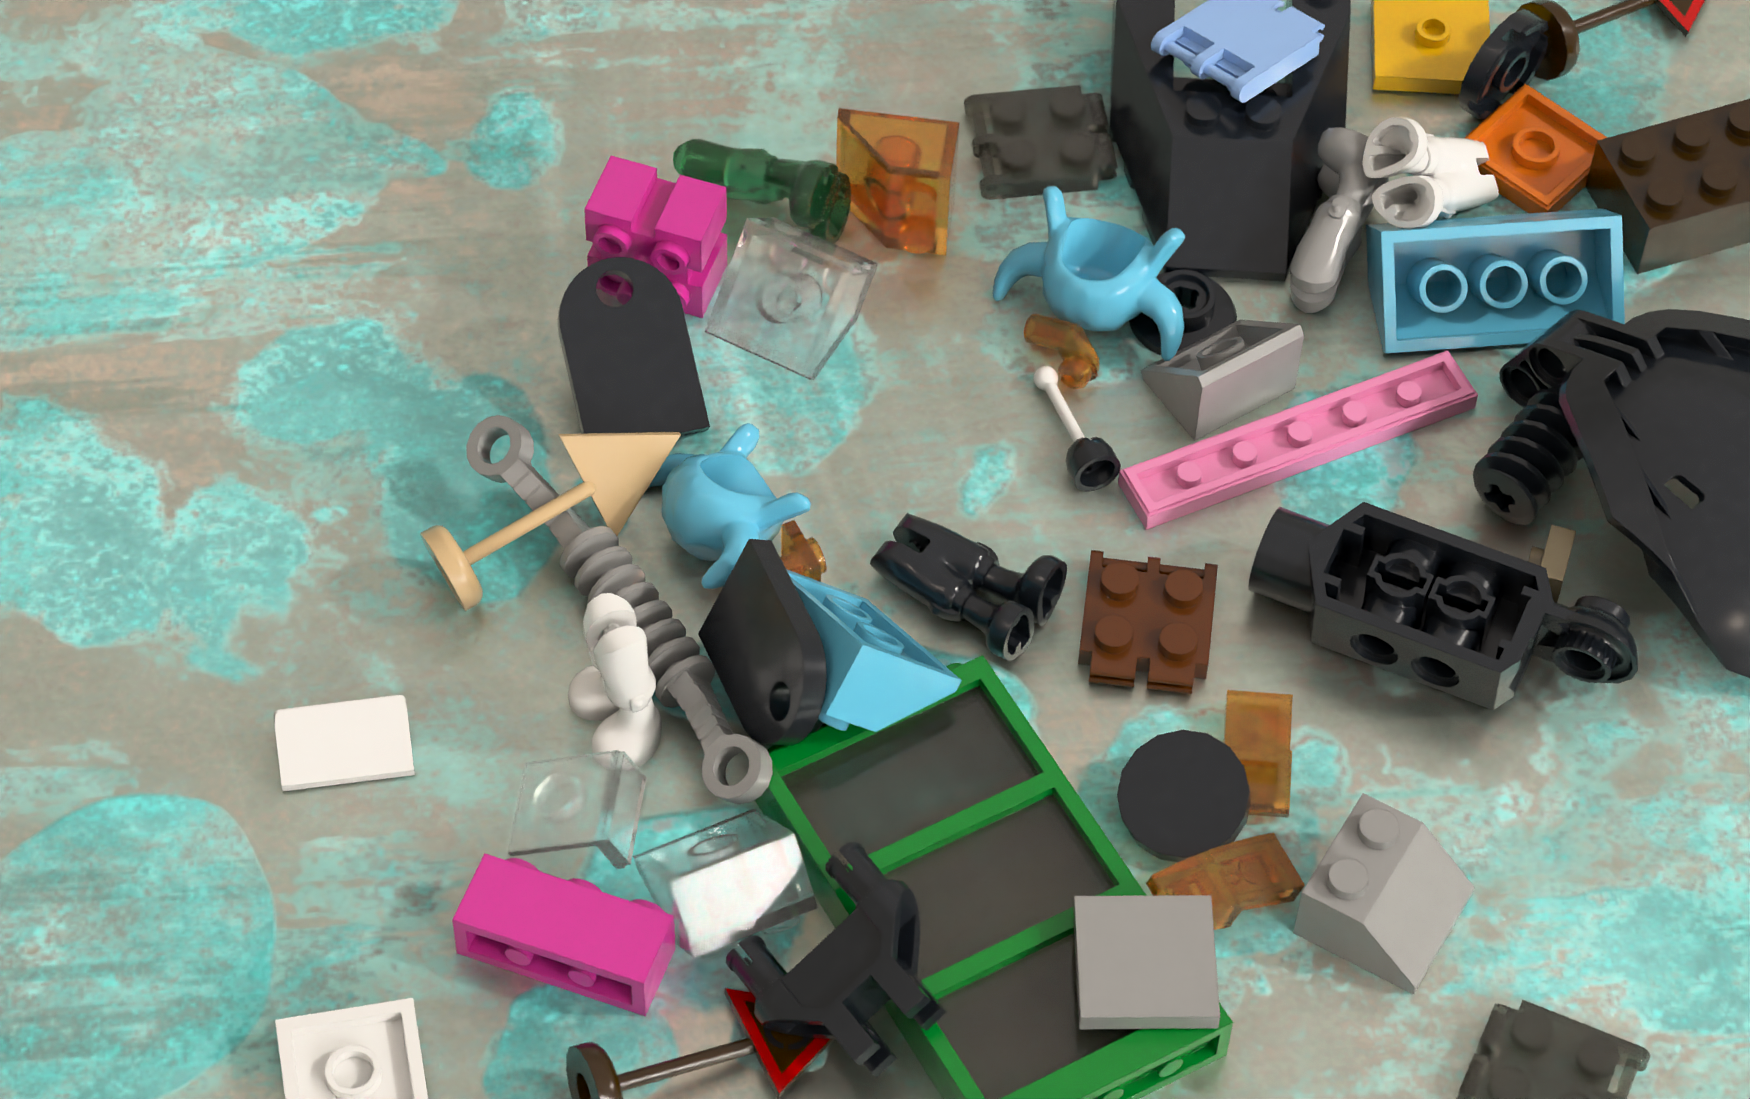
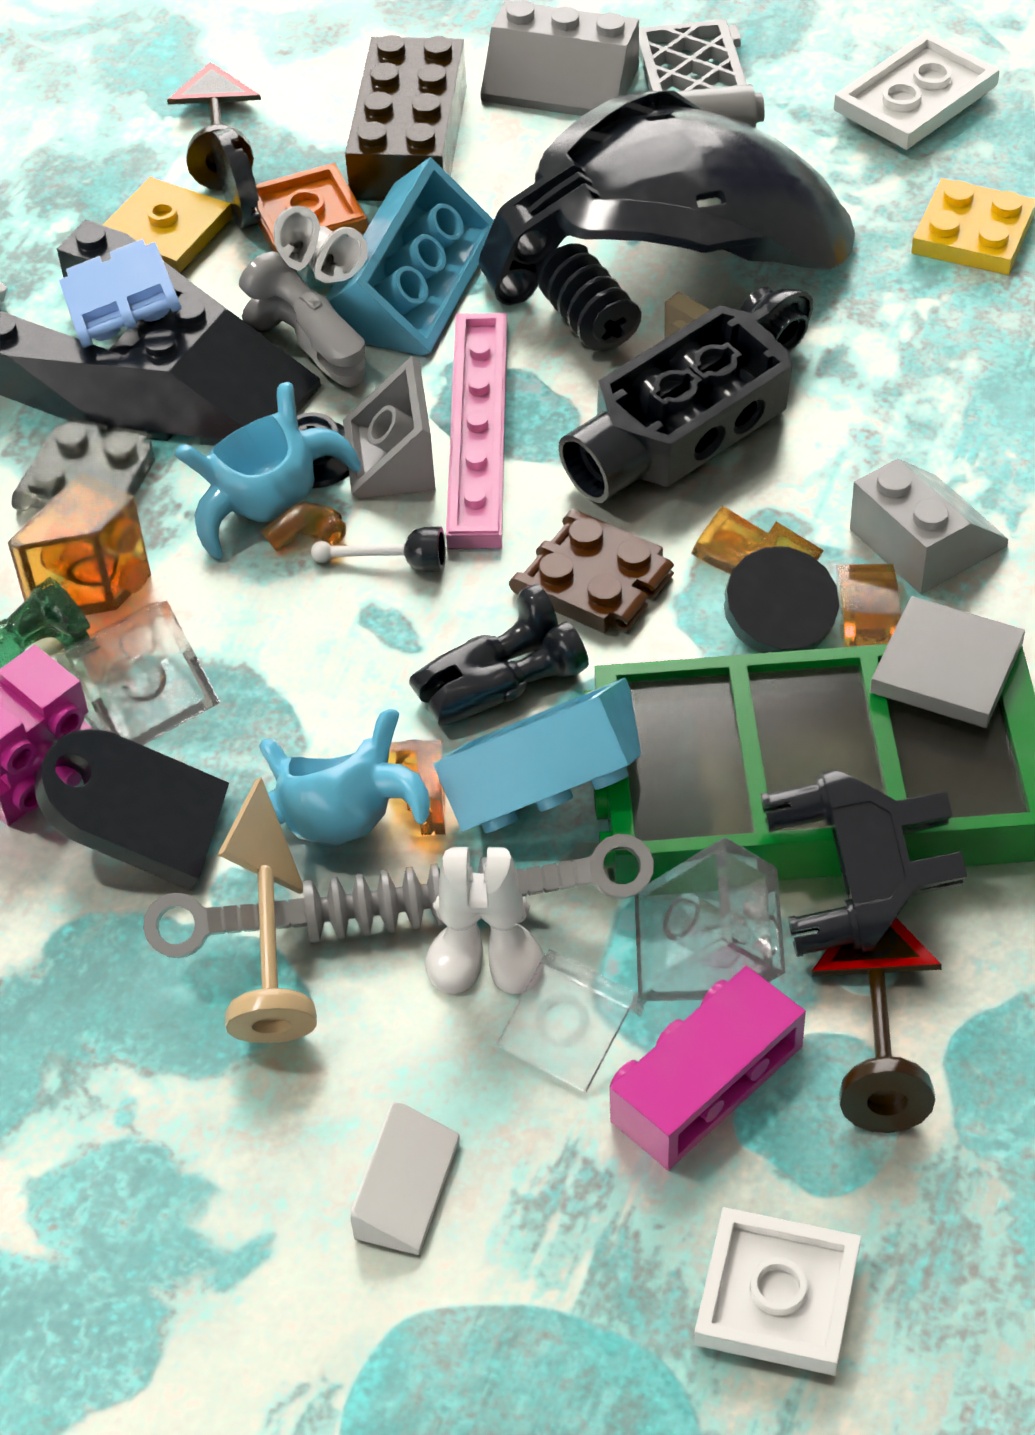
camera: 60 degrees left, 5 degrees down
black tile [698,539,827,746] -> none

